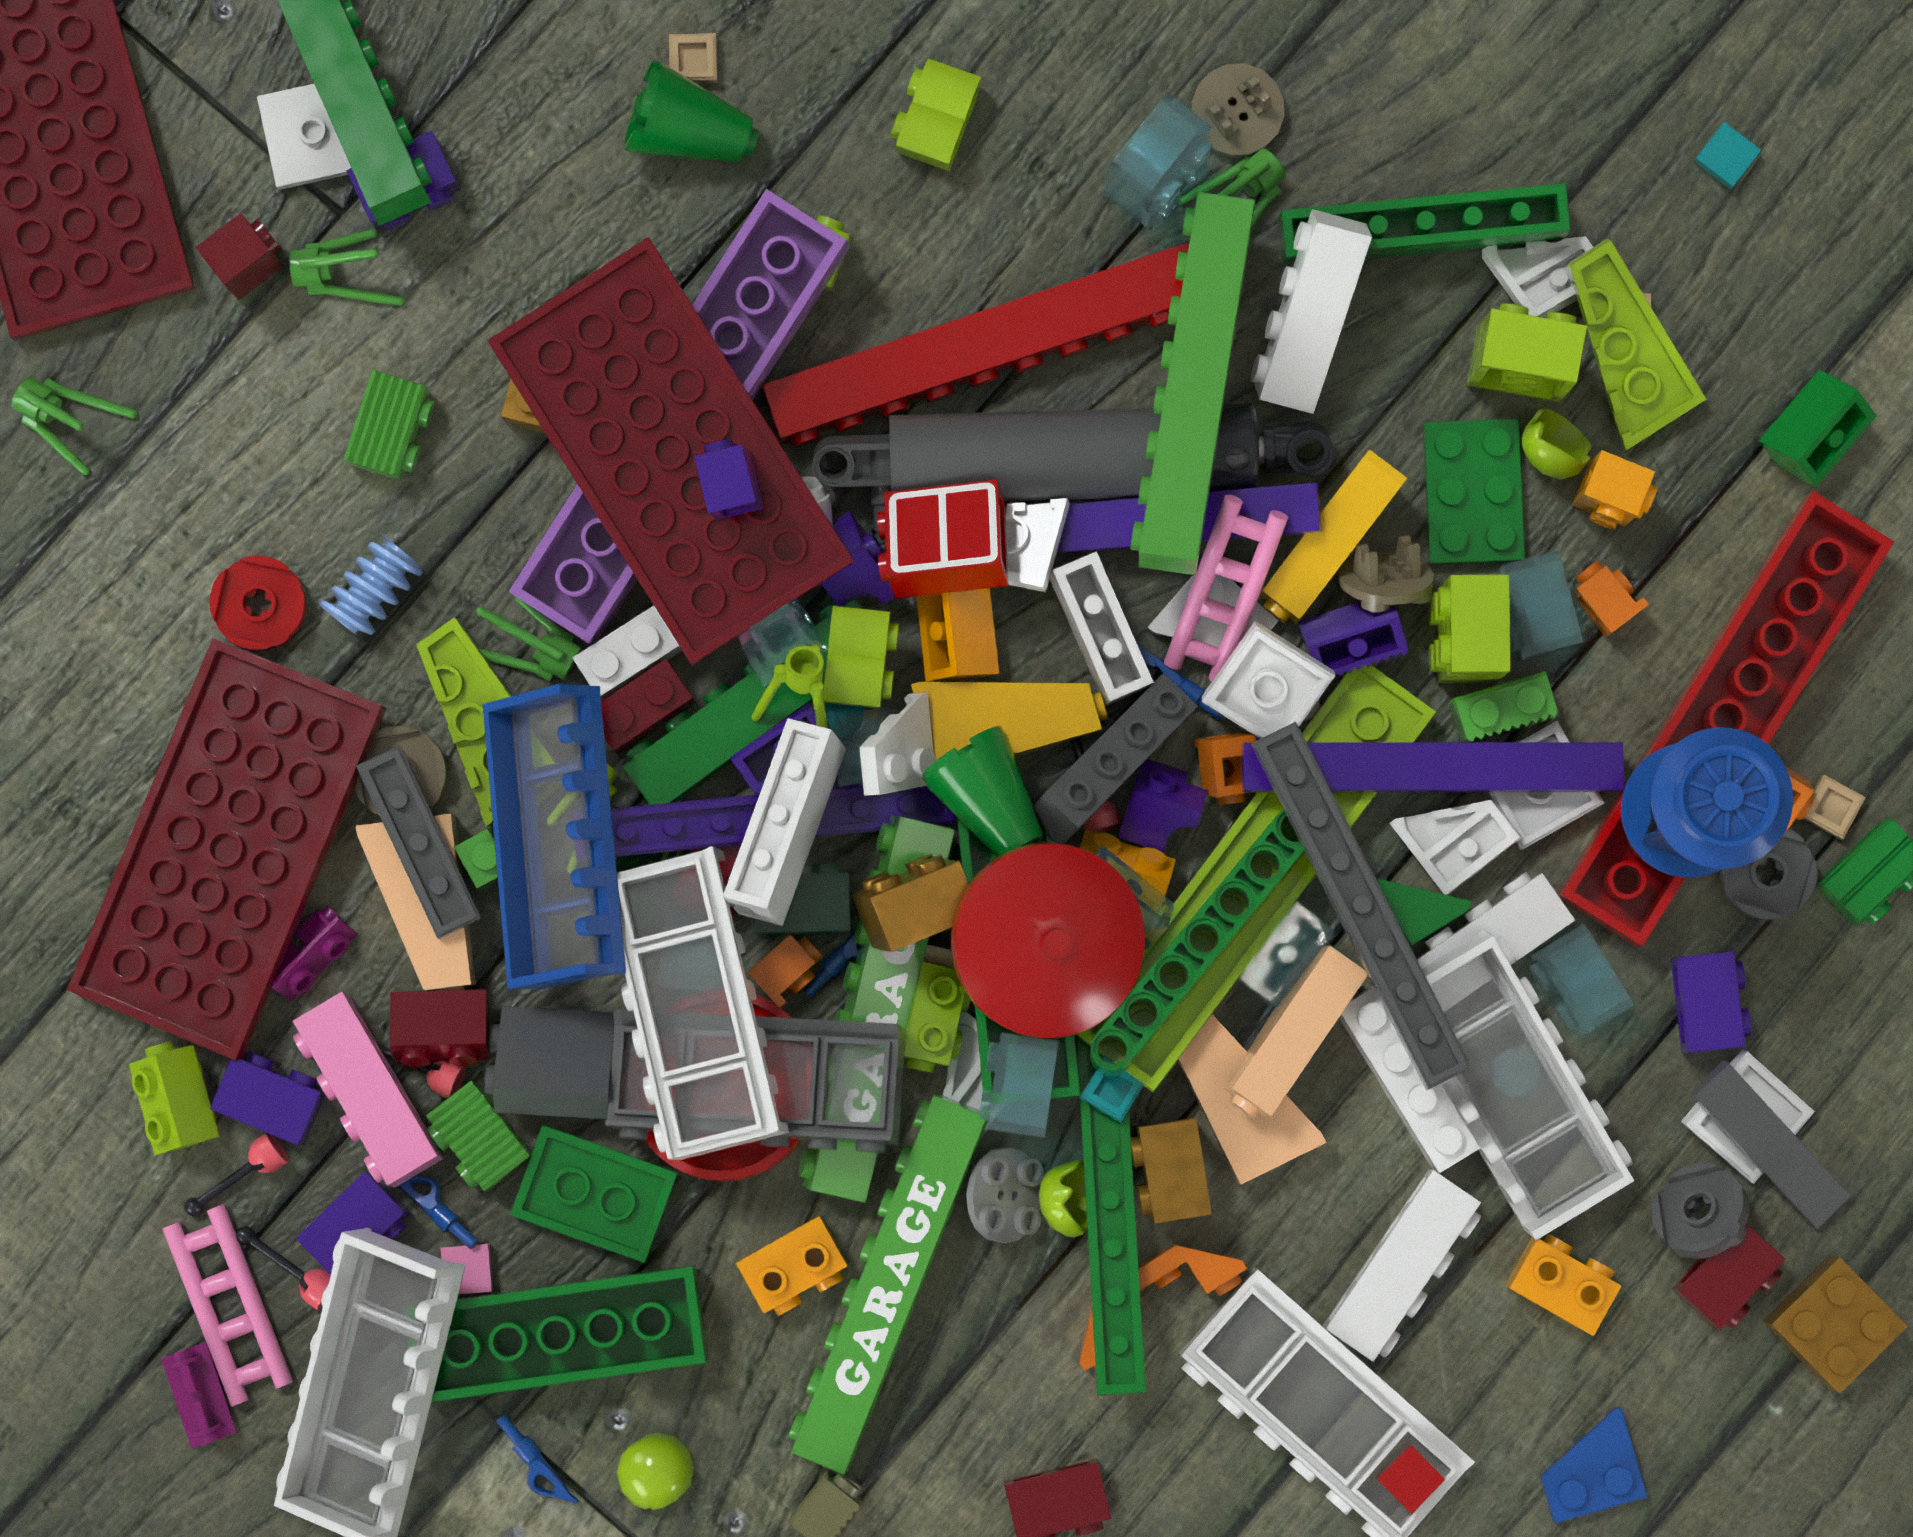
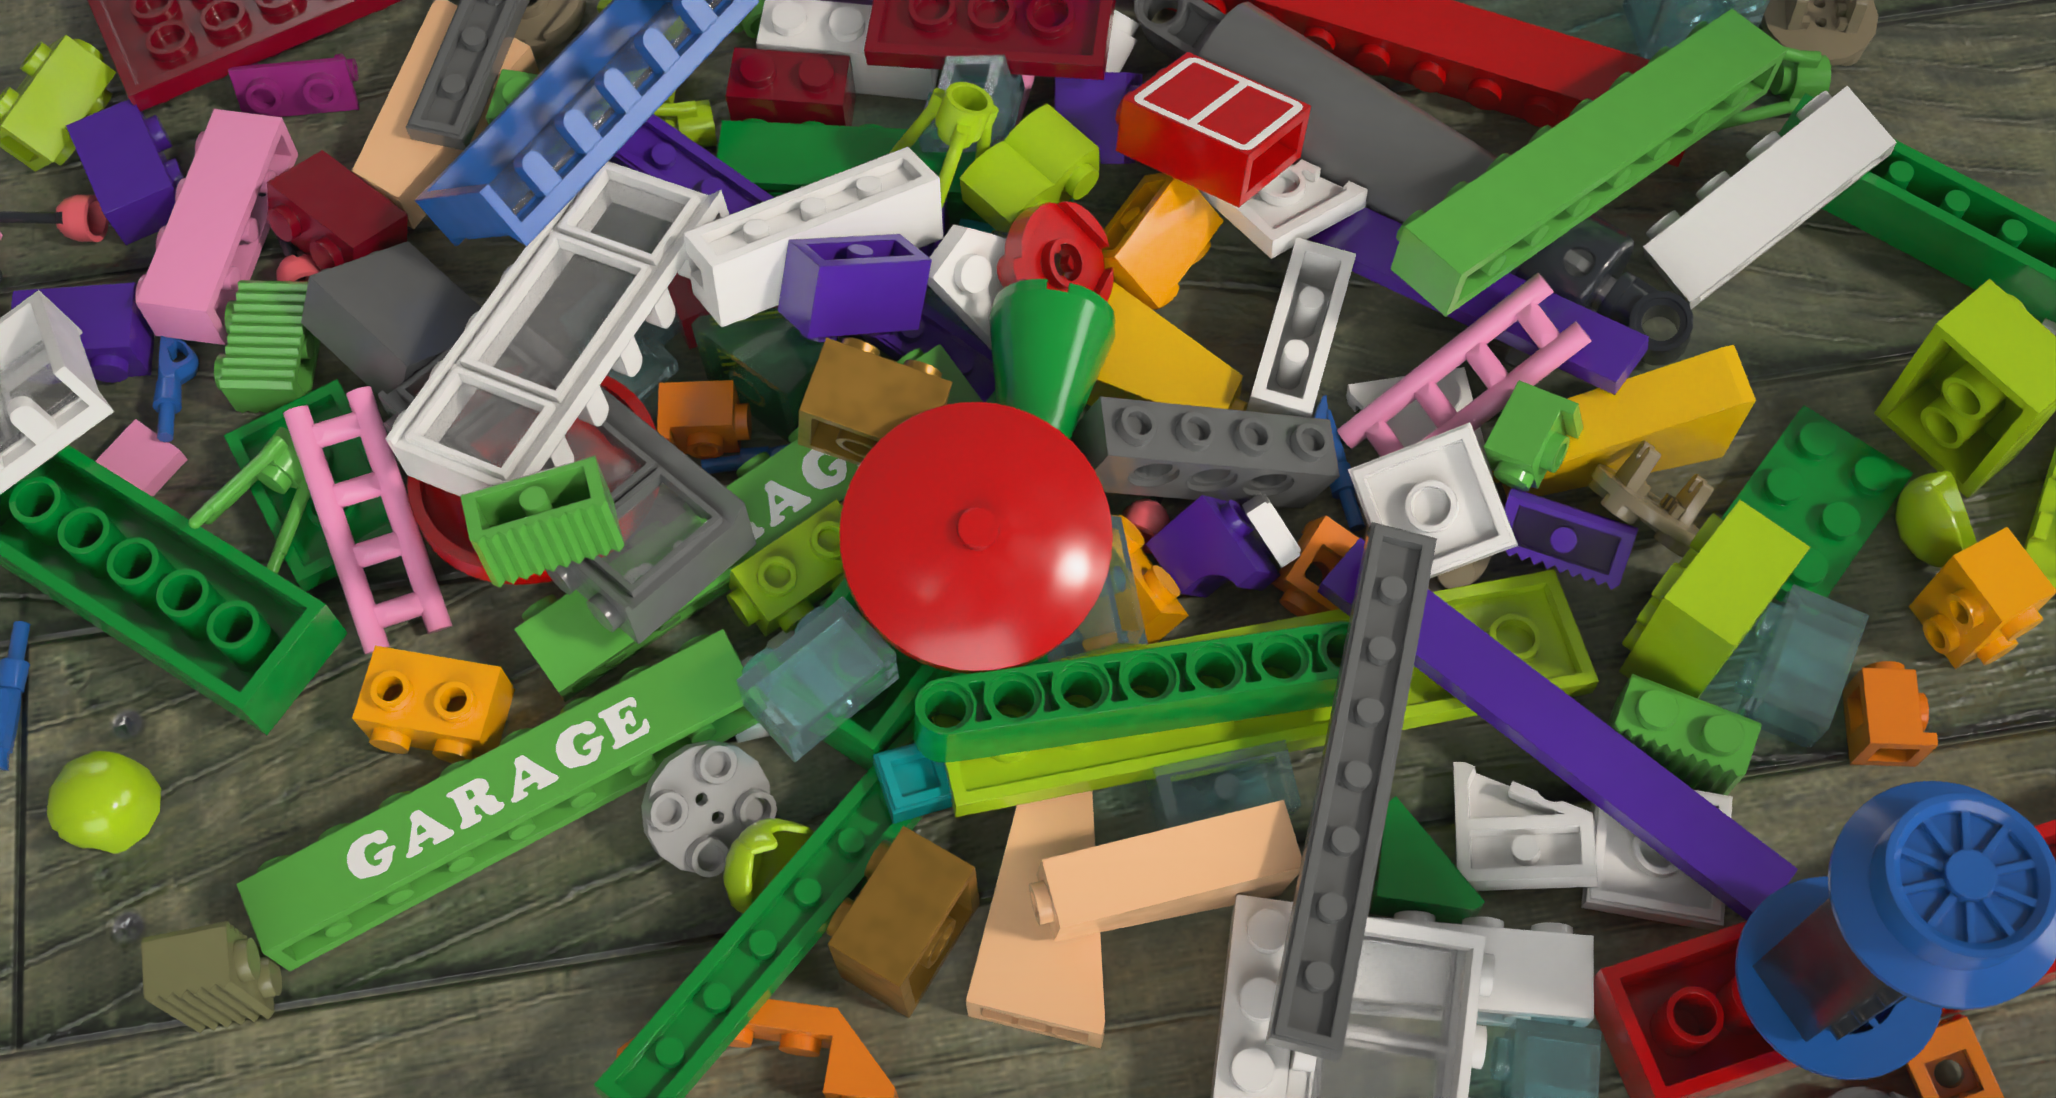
camera: 40 degrees right, 20 degrees down
none -> bright green plant [188,427,310,574]
none -> bright pink bar [283,386,452,655]
none -> bright green brick [461,456,625,588]
none -> dark purple brick [778,234,932,342]
none -> red plate [997,201,1114,302]
none -> white tile [1242,493,1301,567]
none -> bright green brick [1484,380,1584,492]

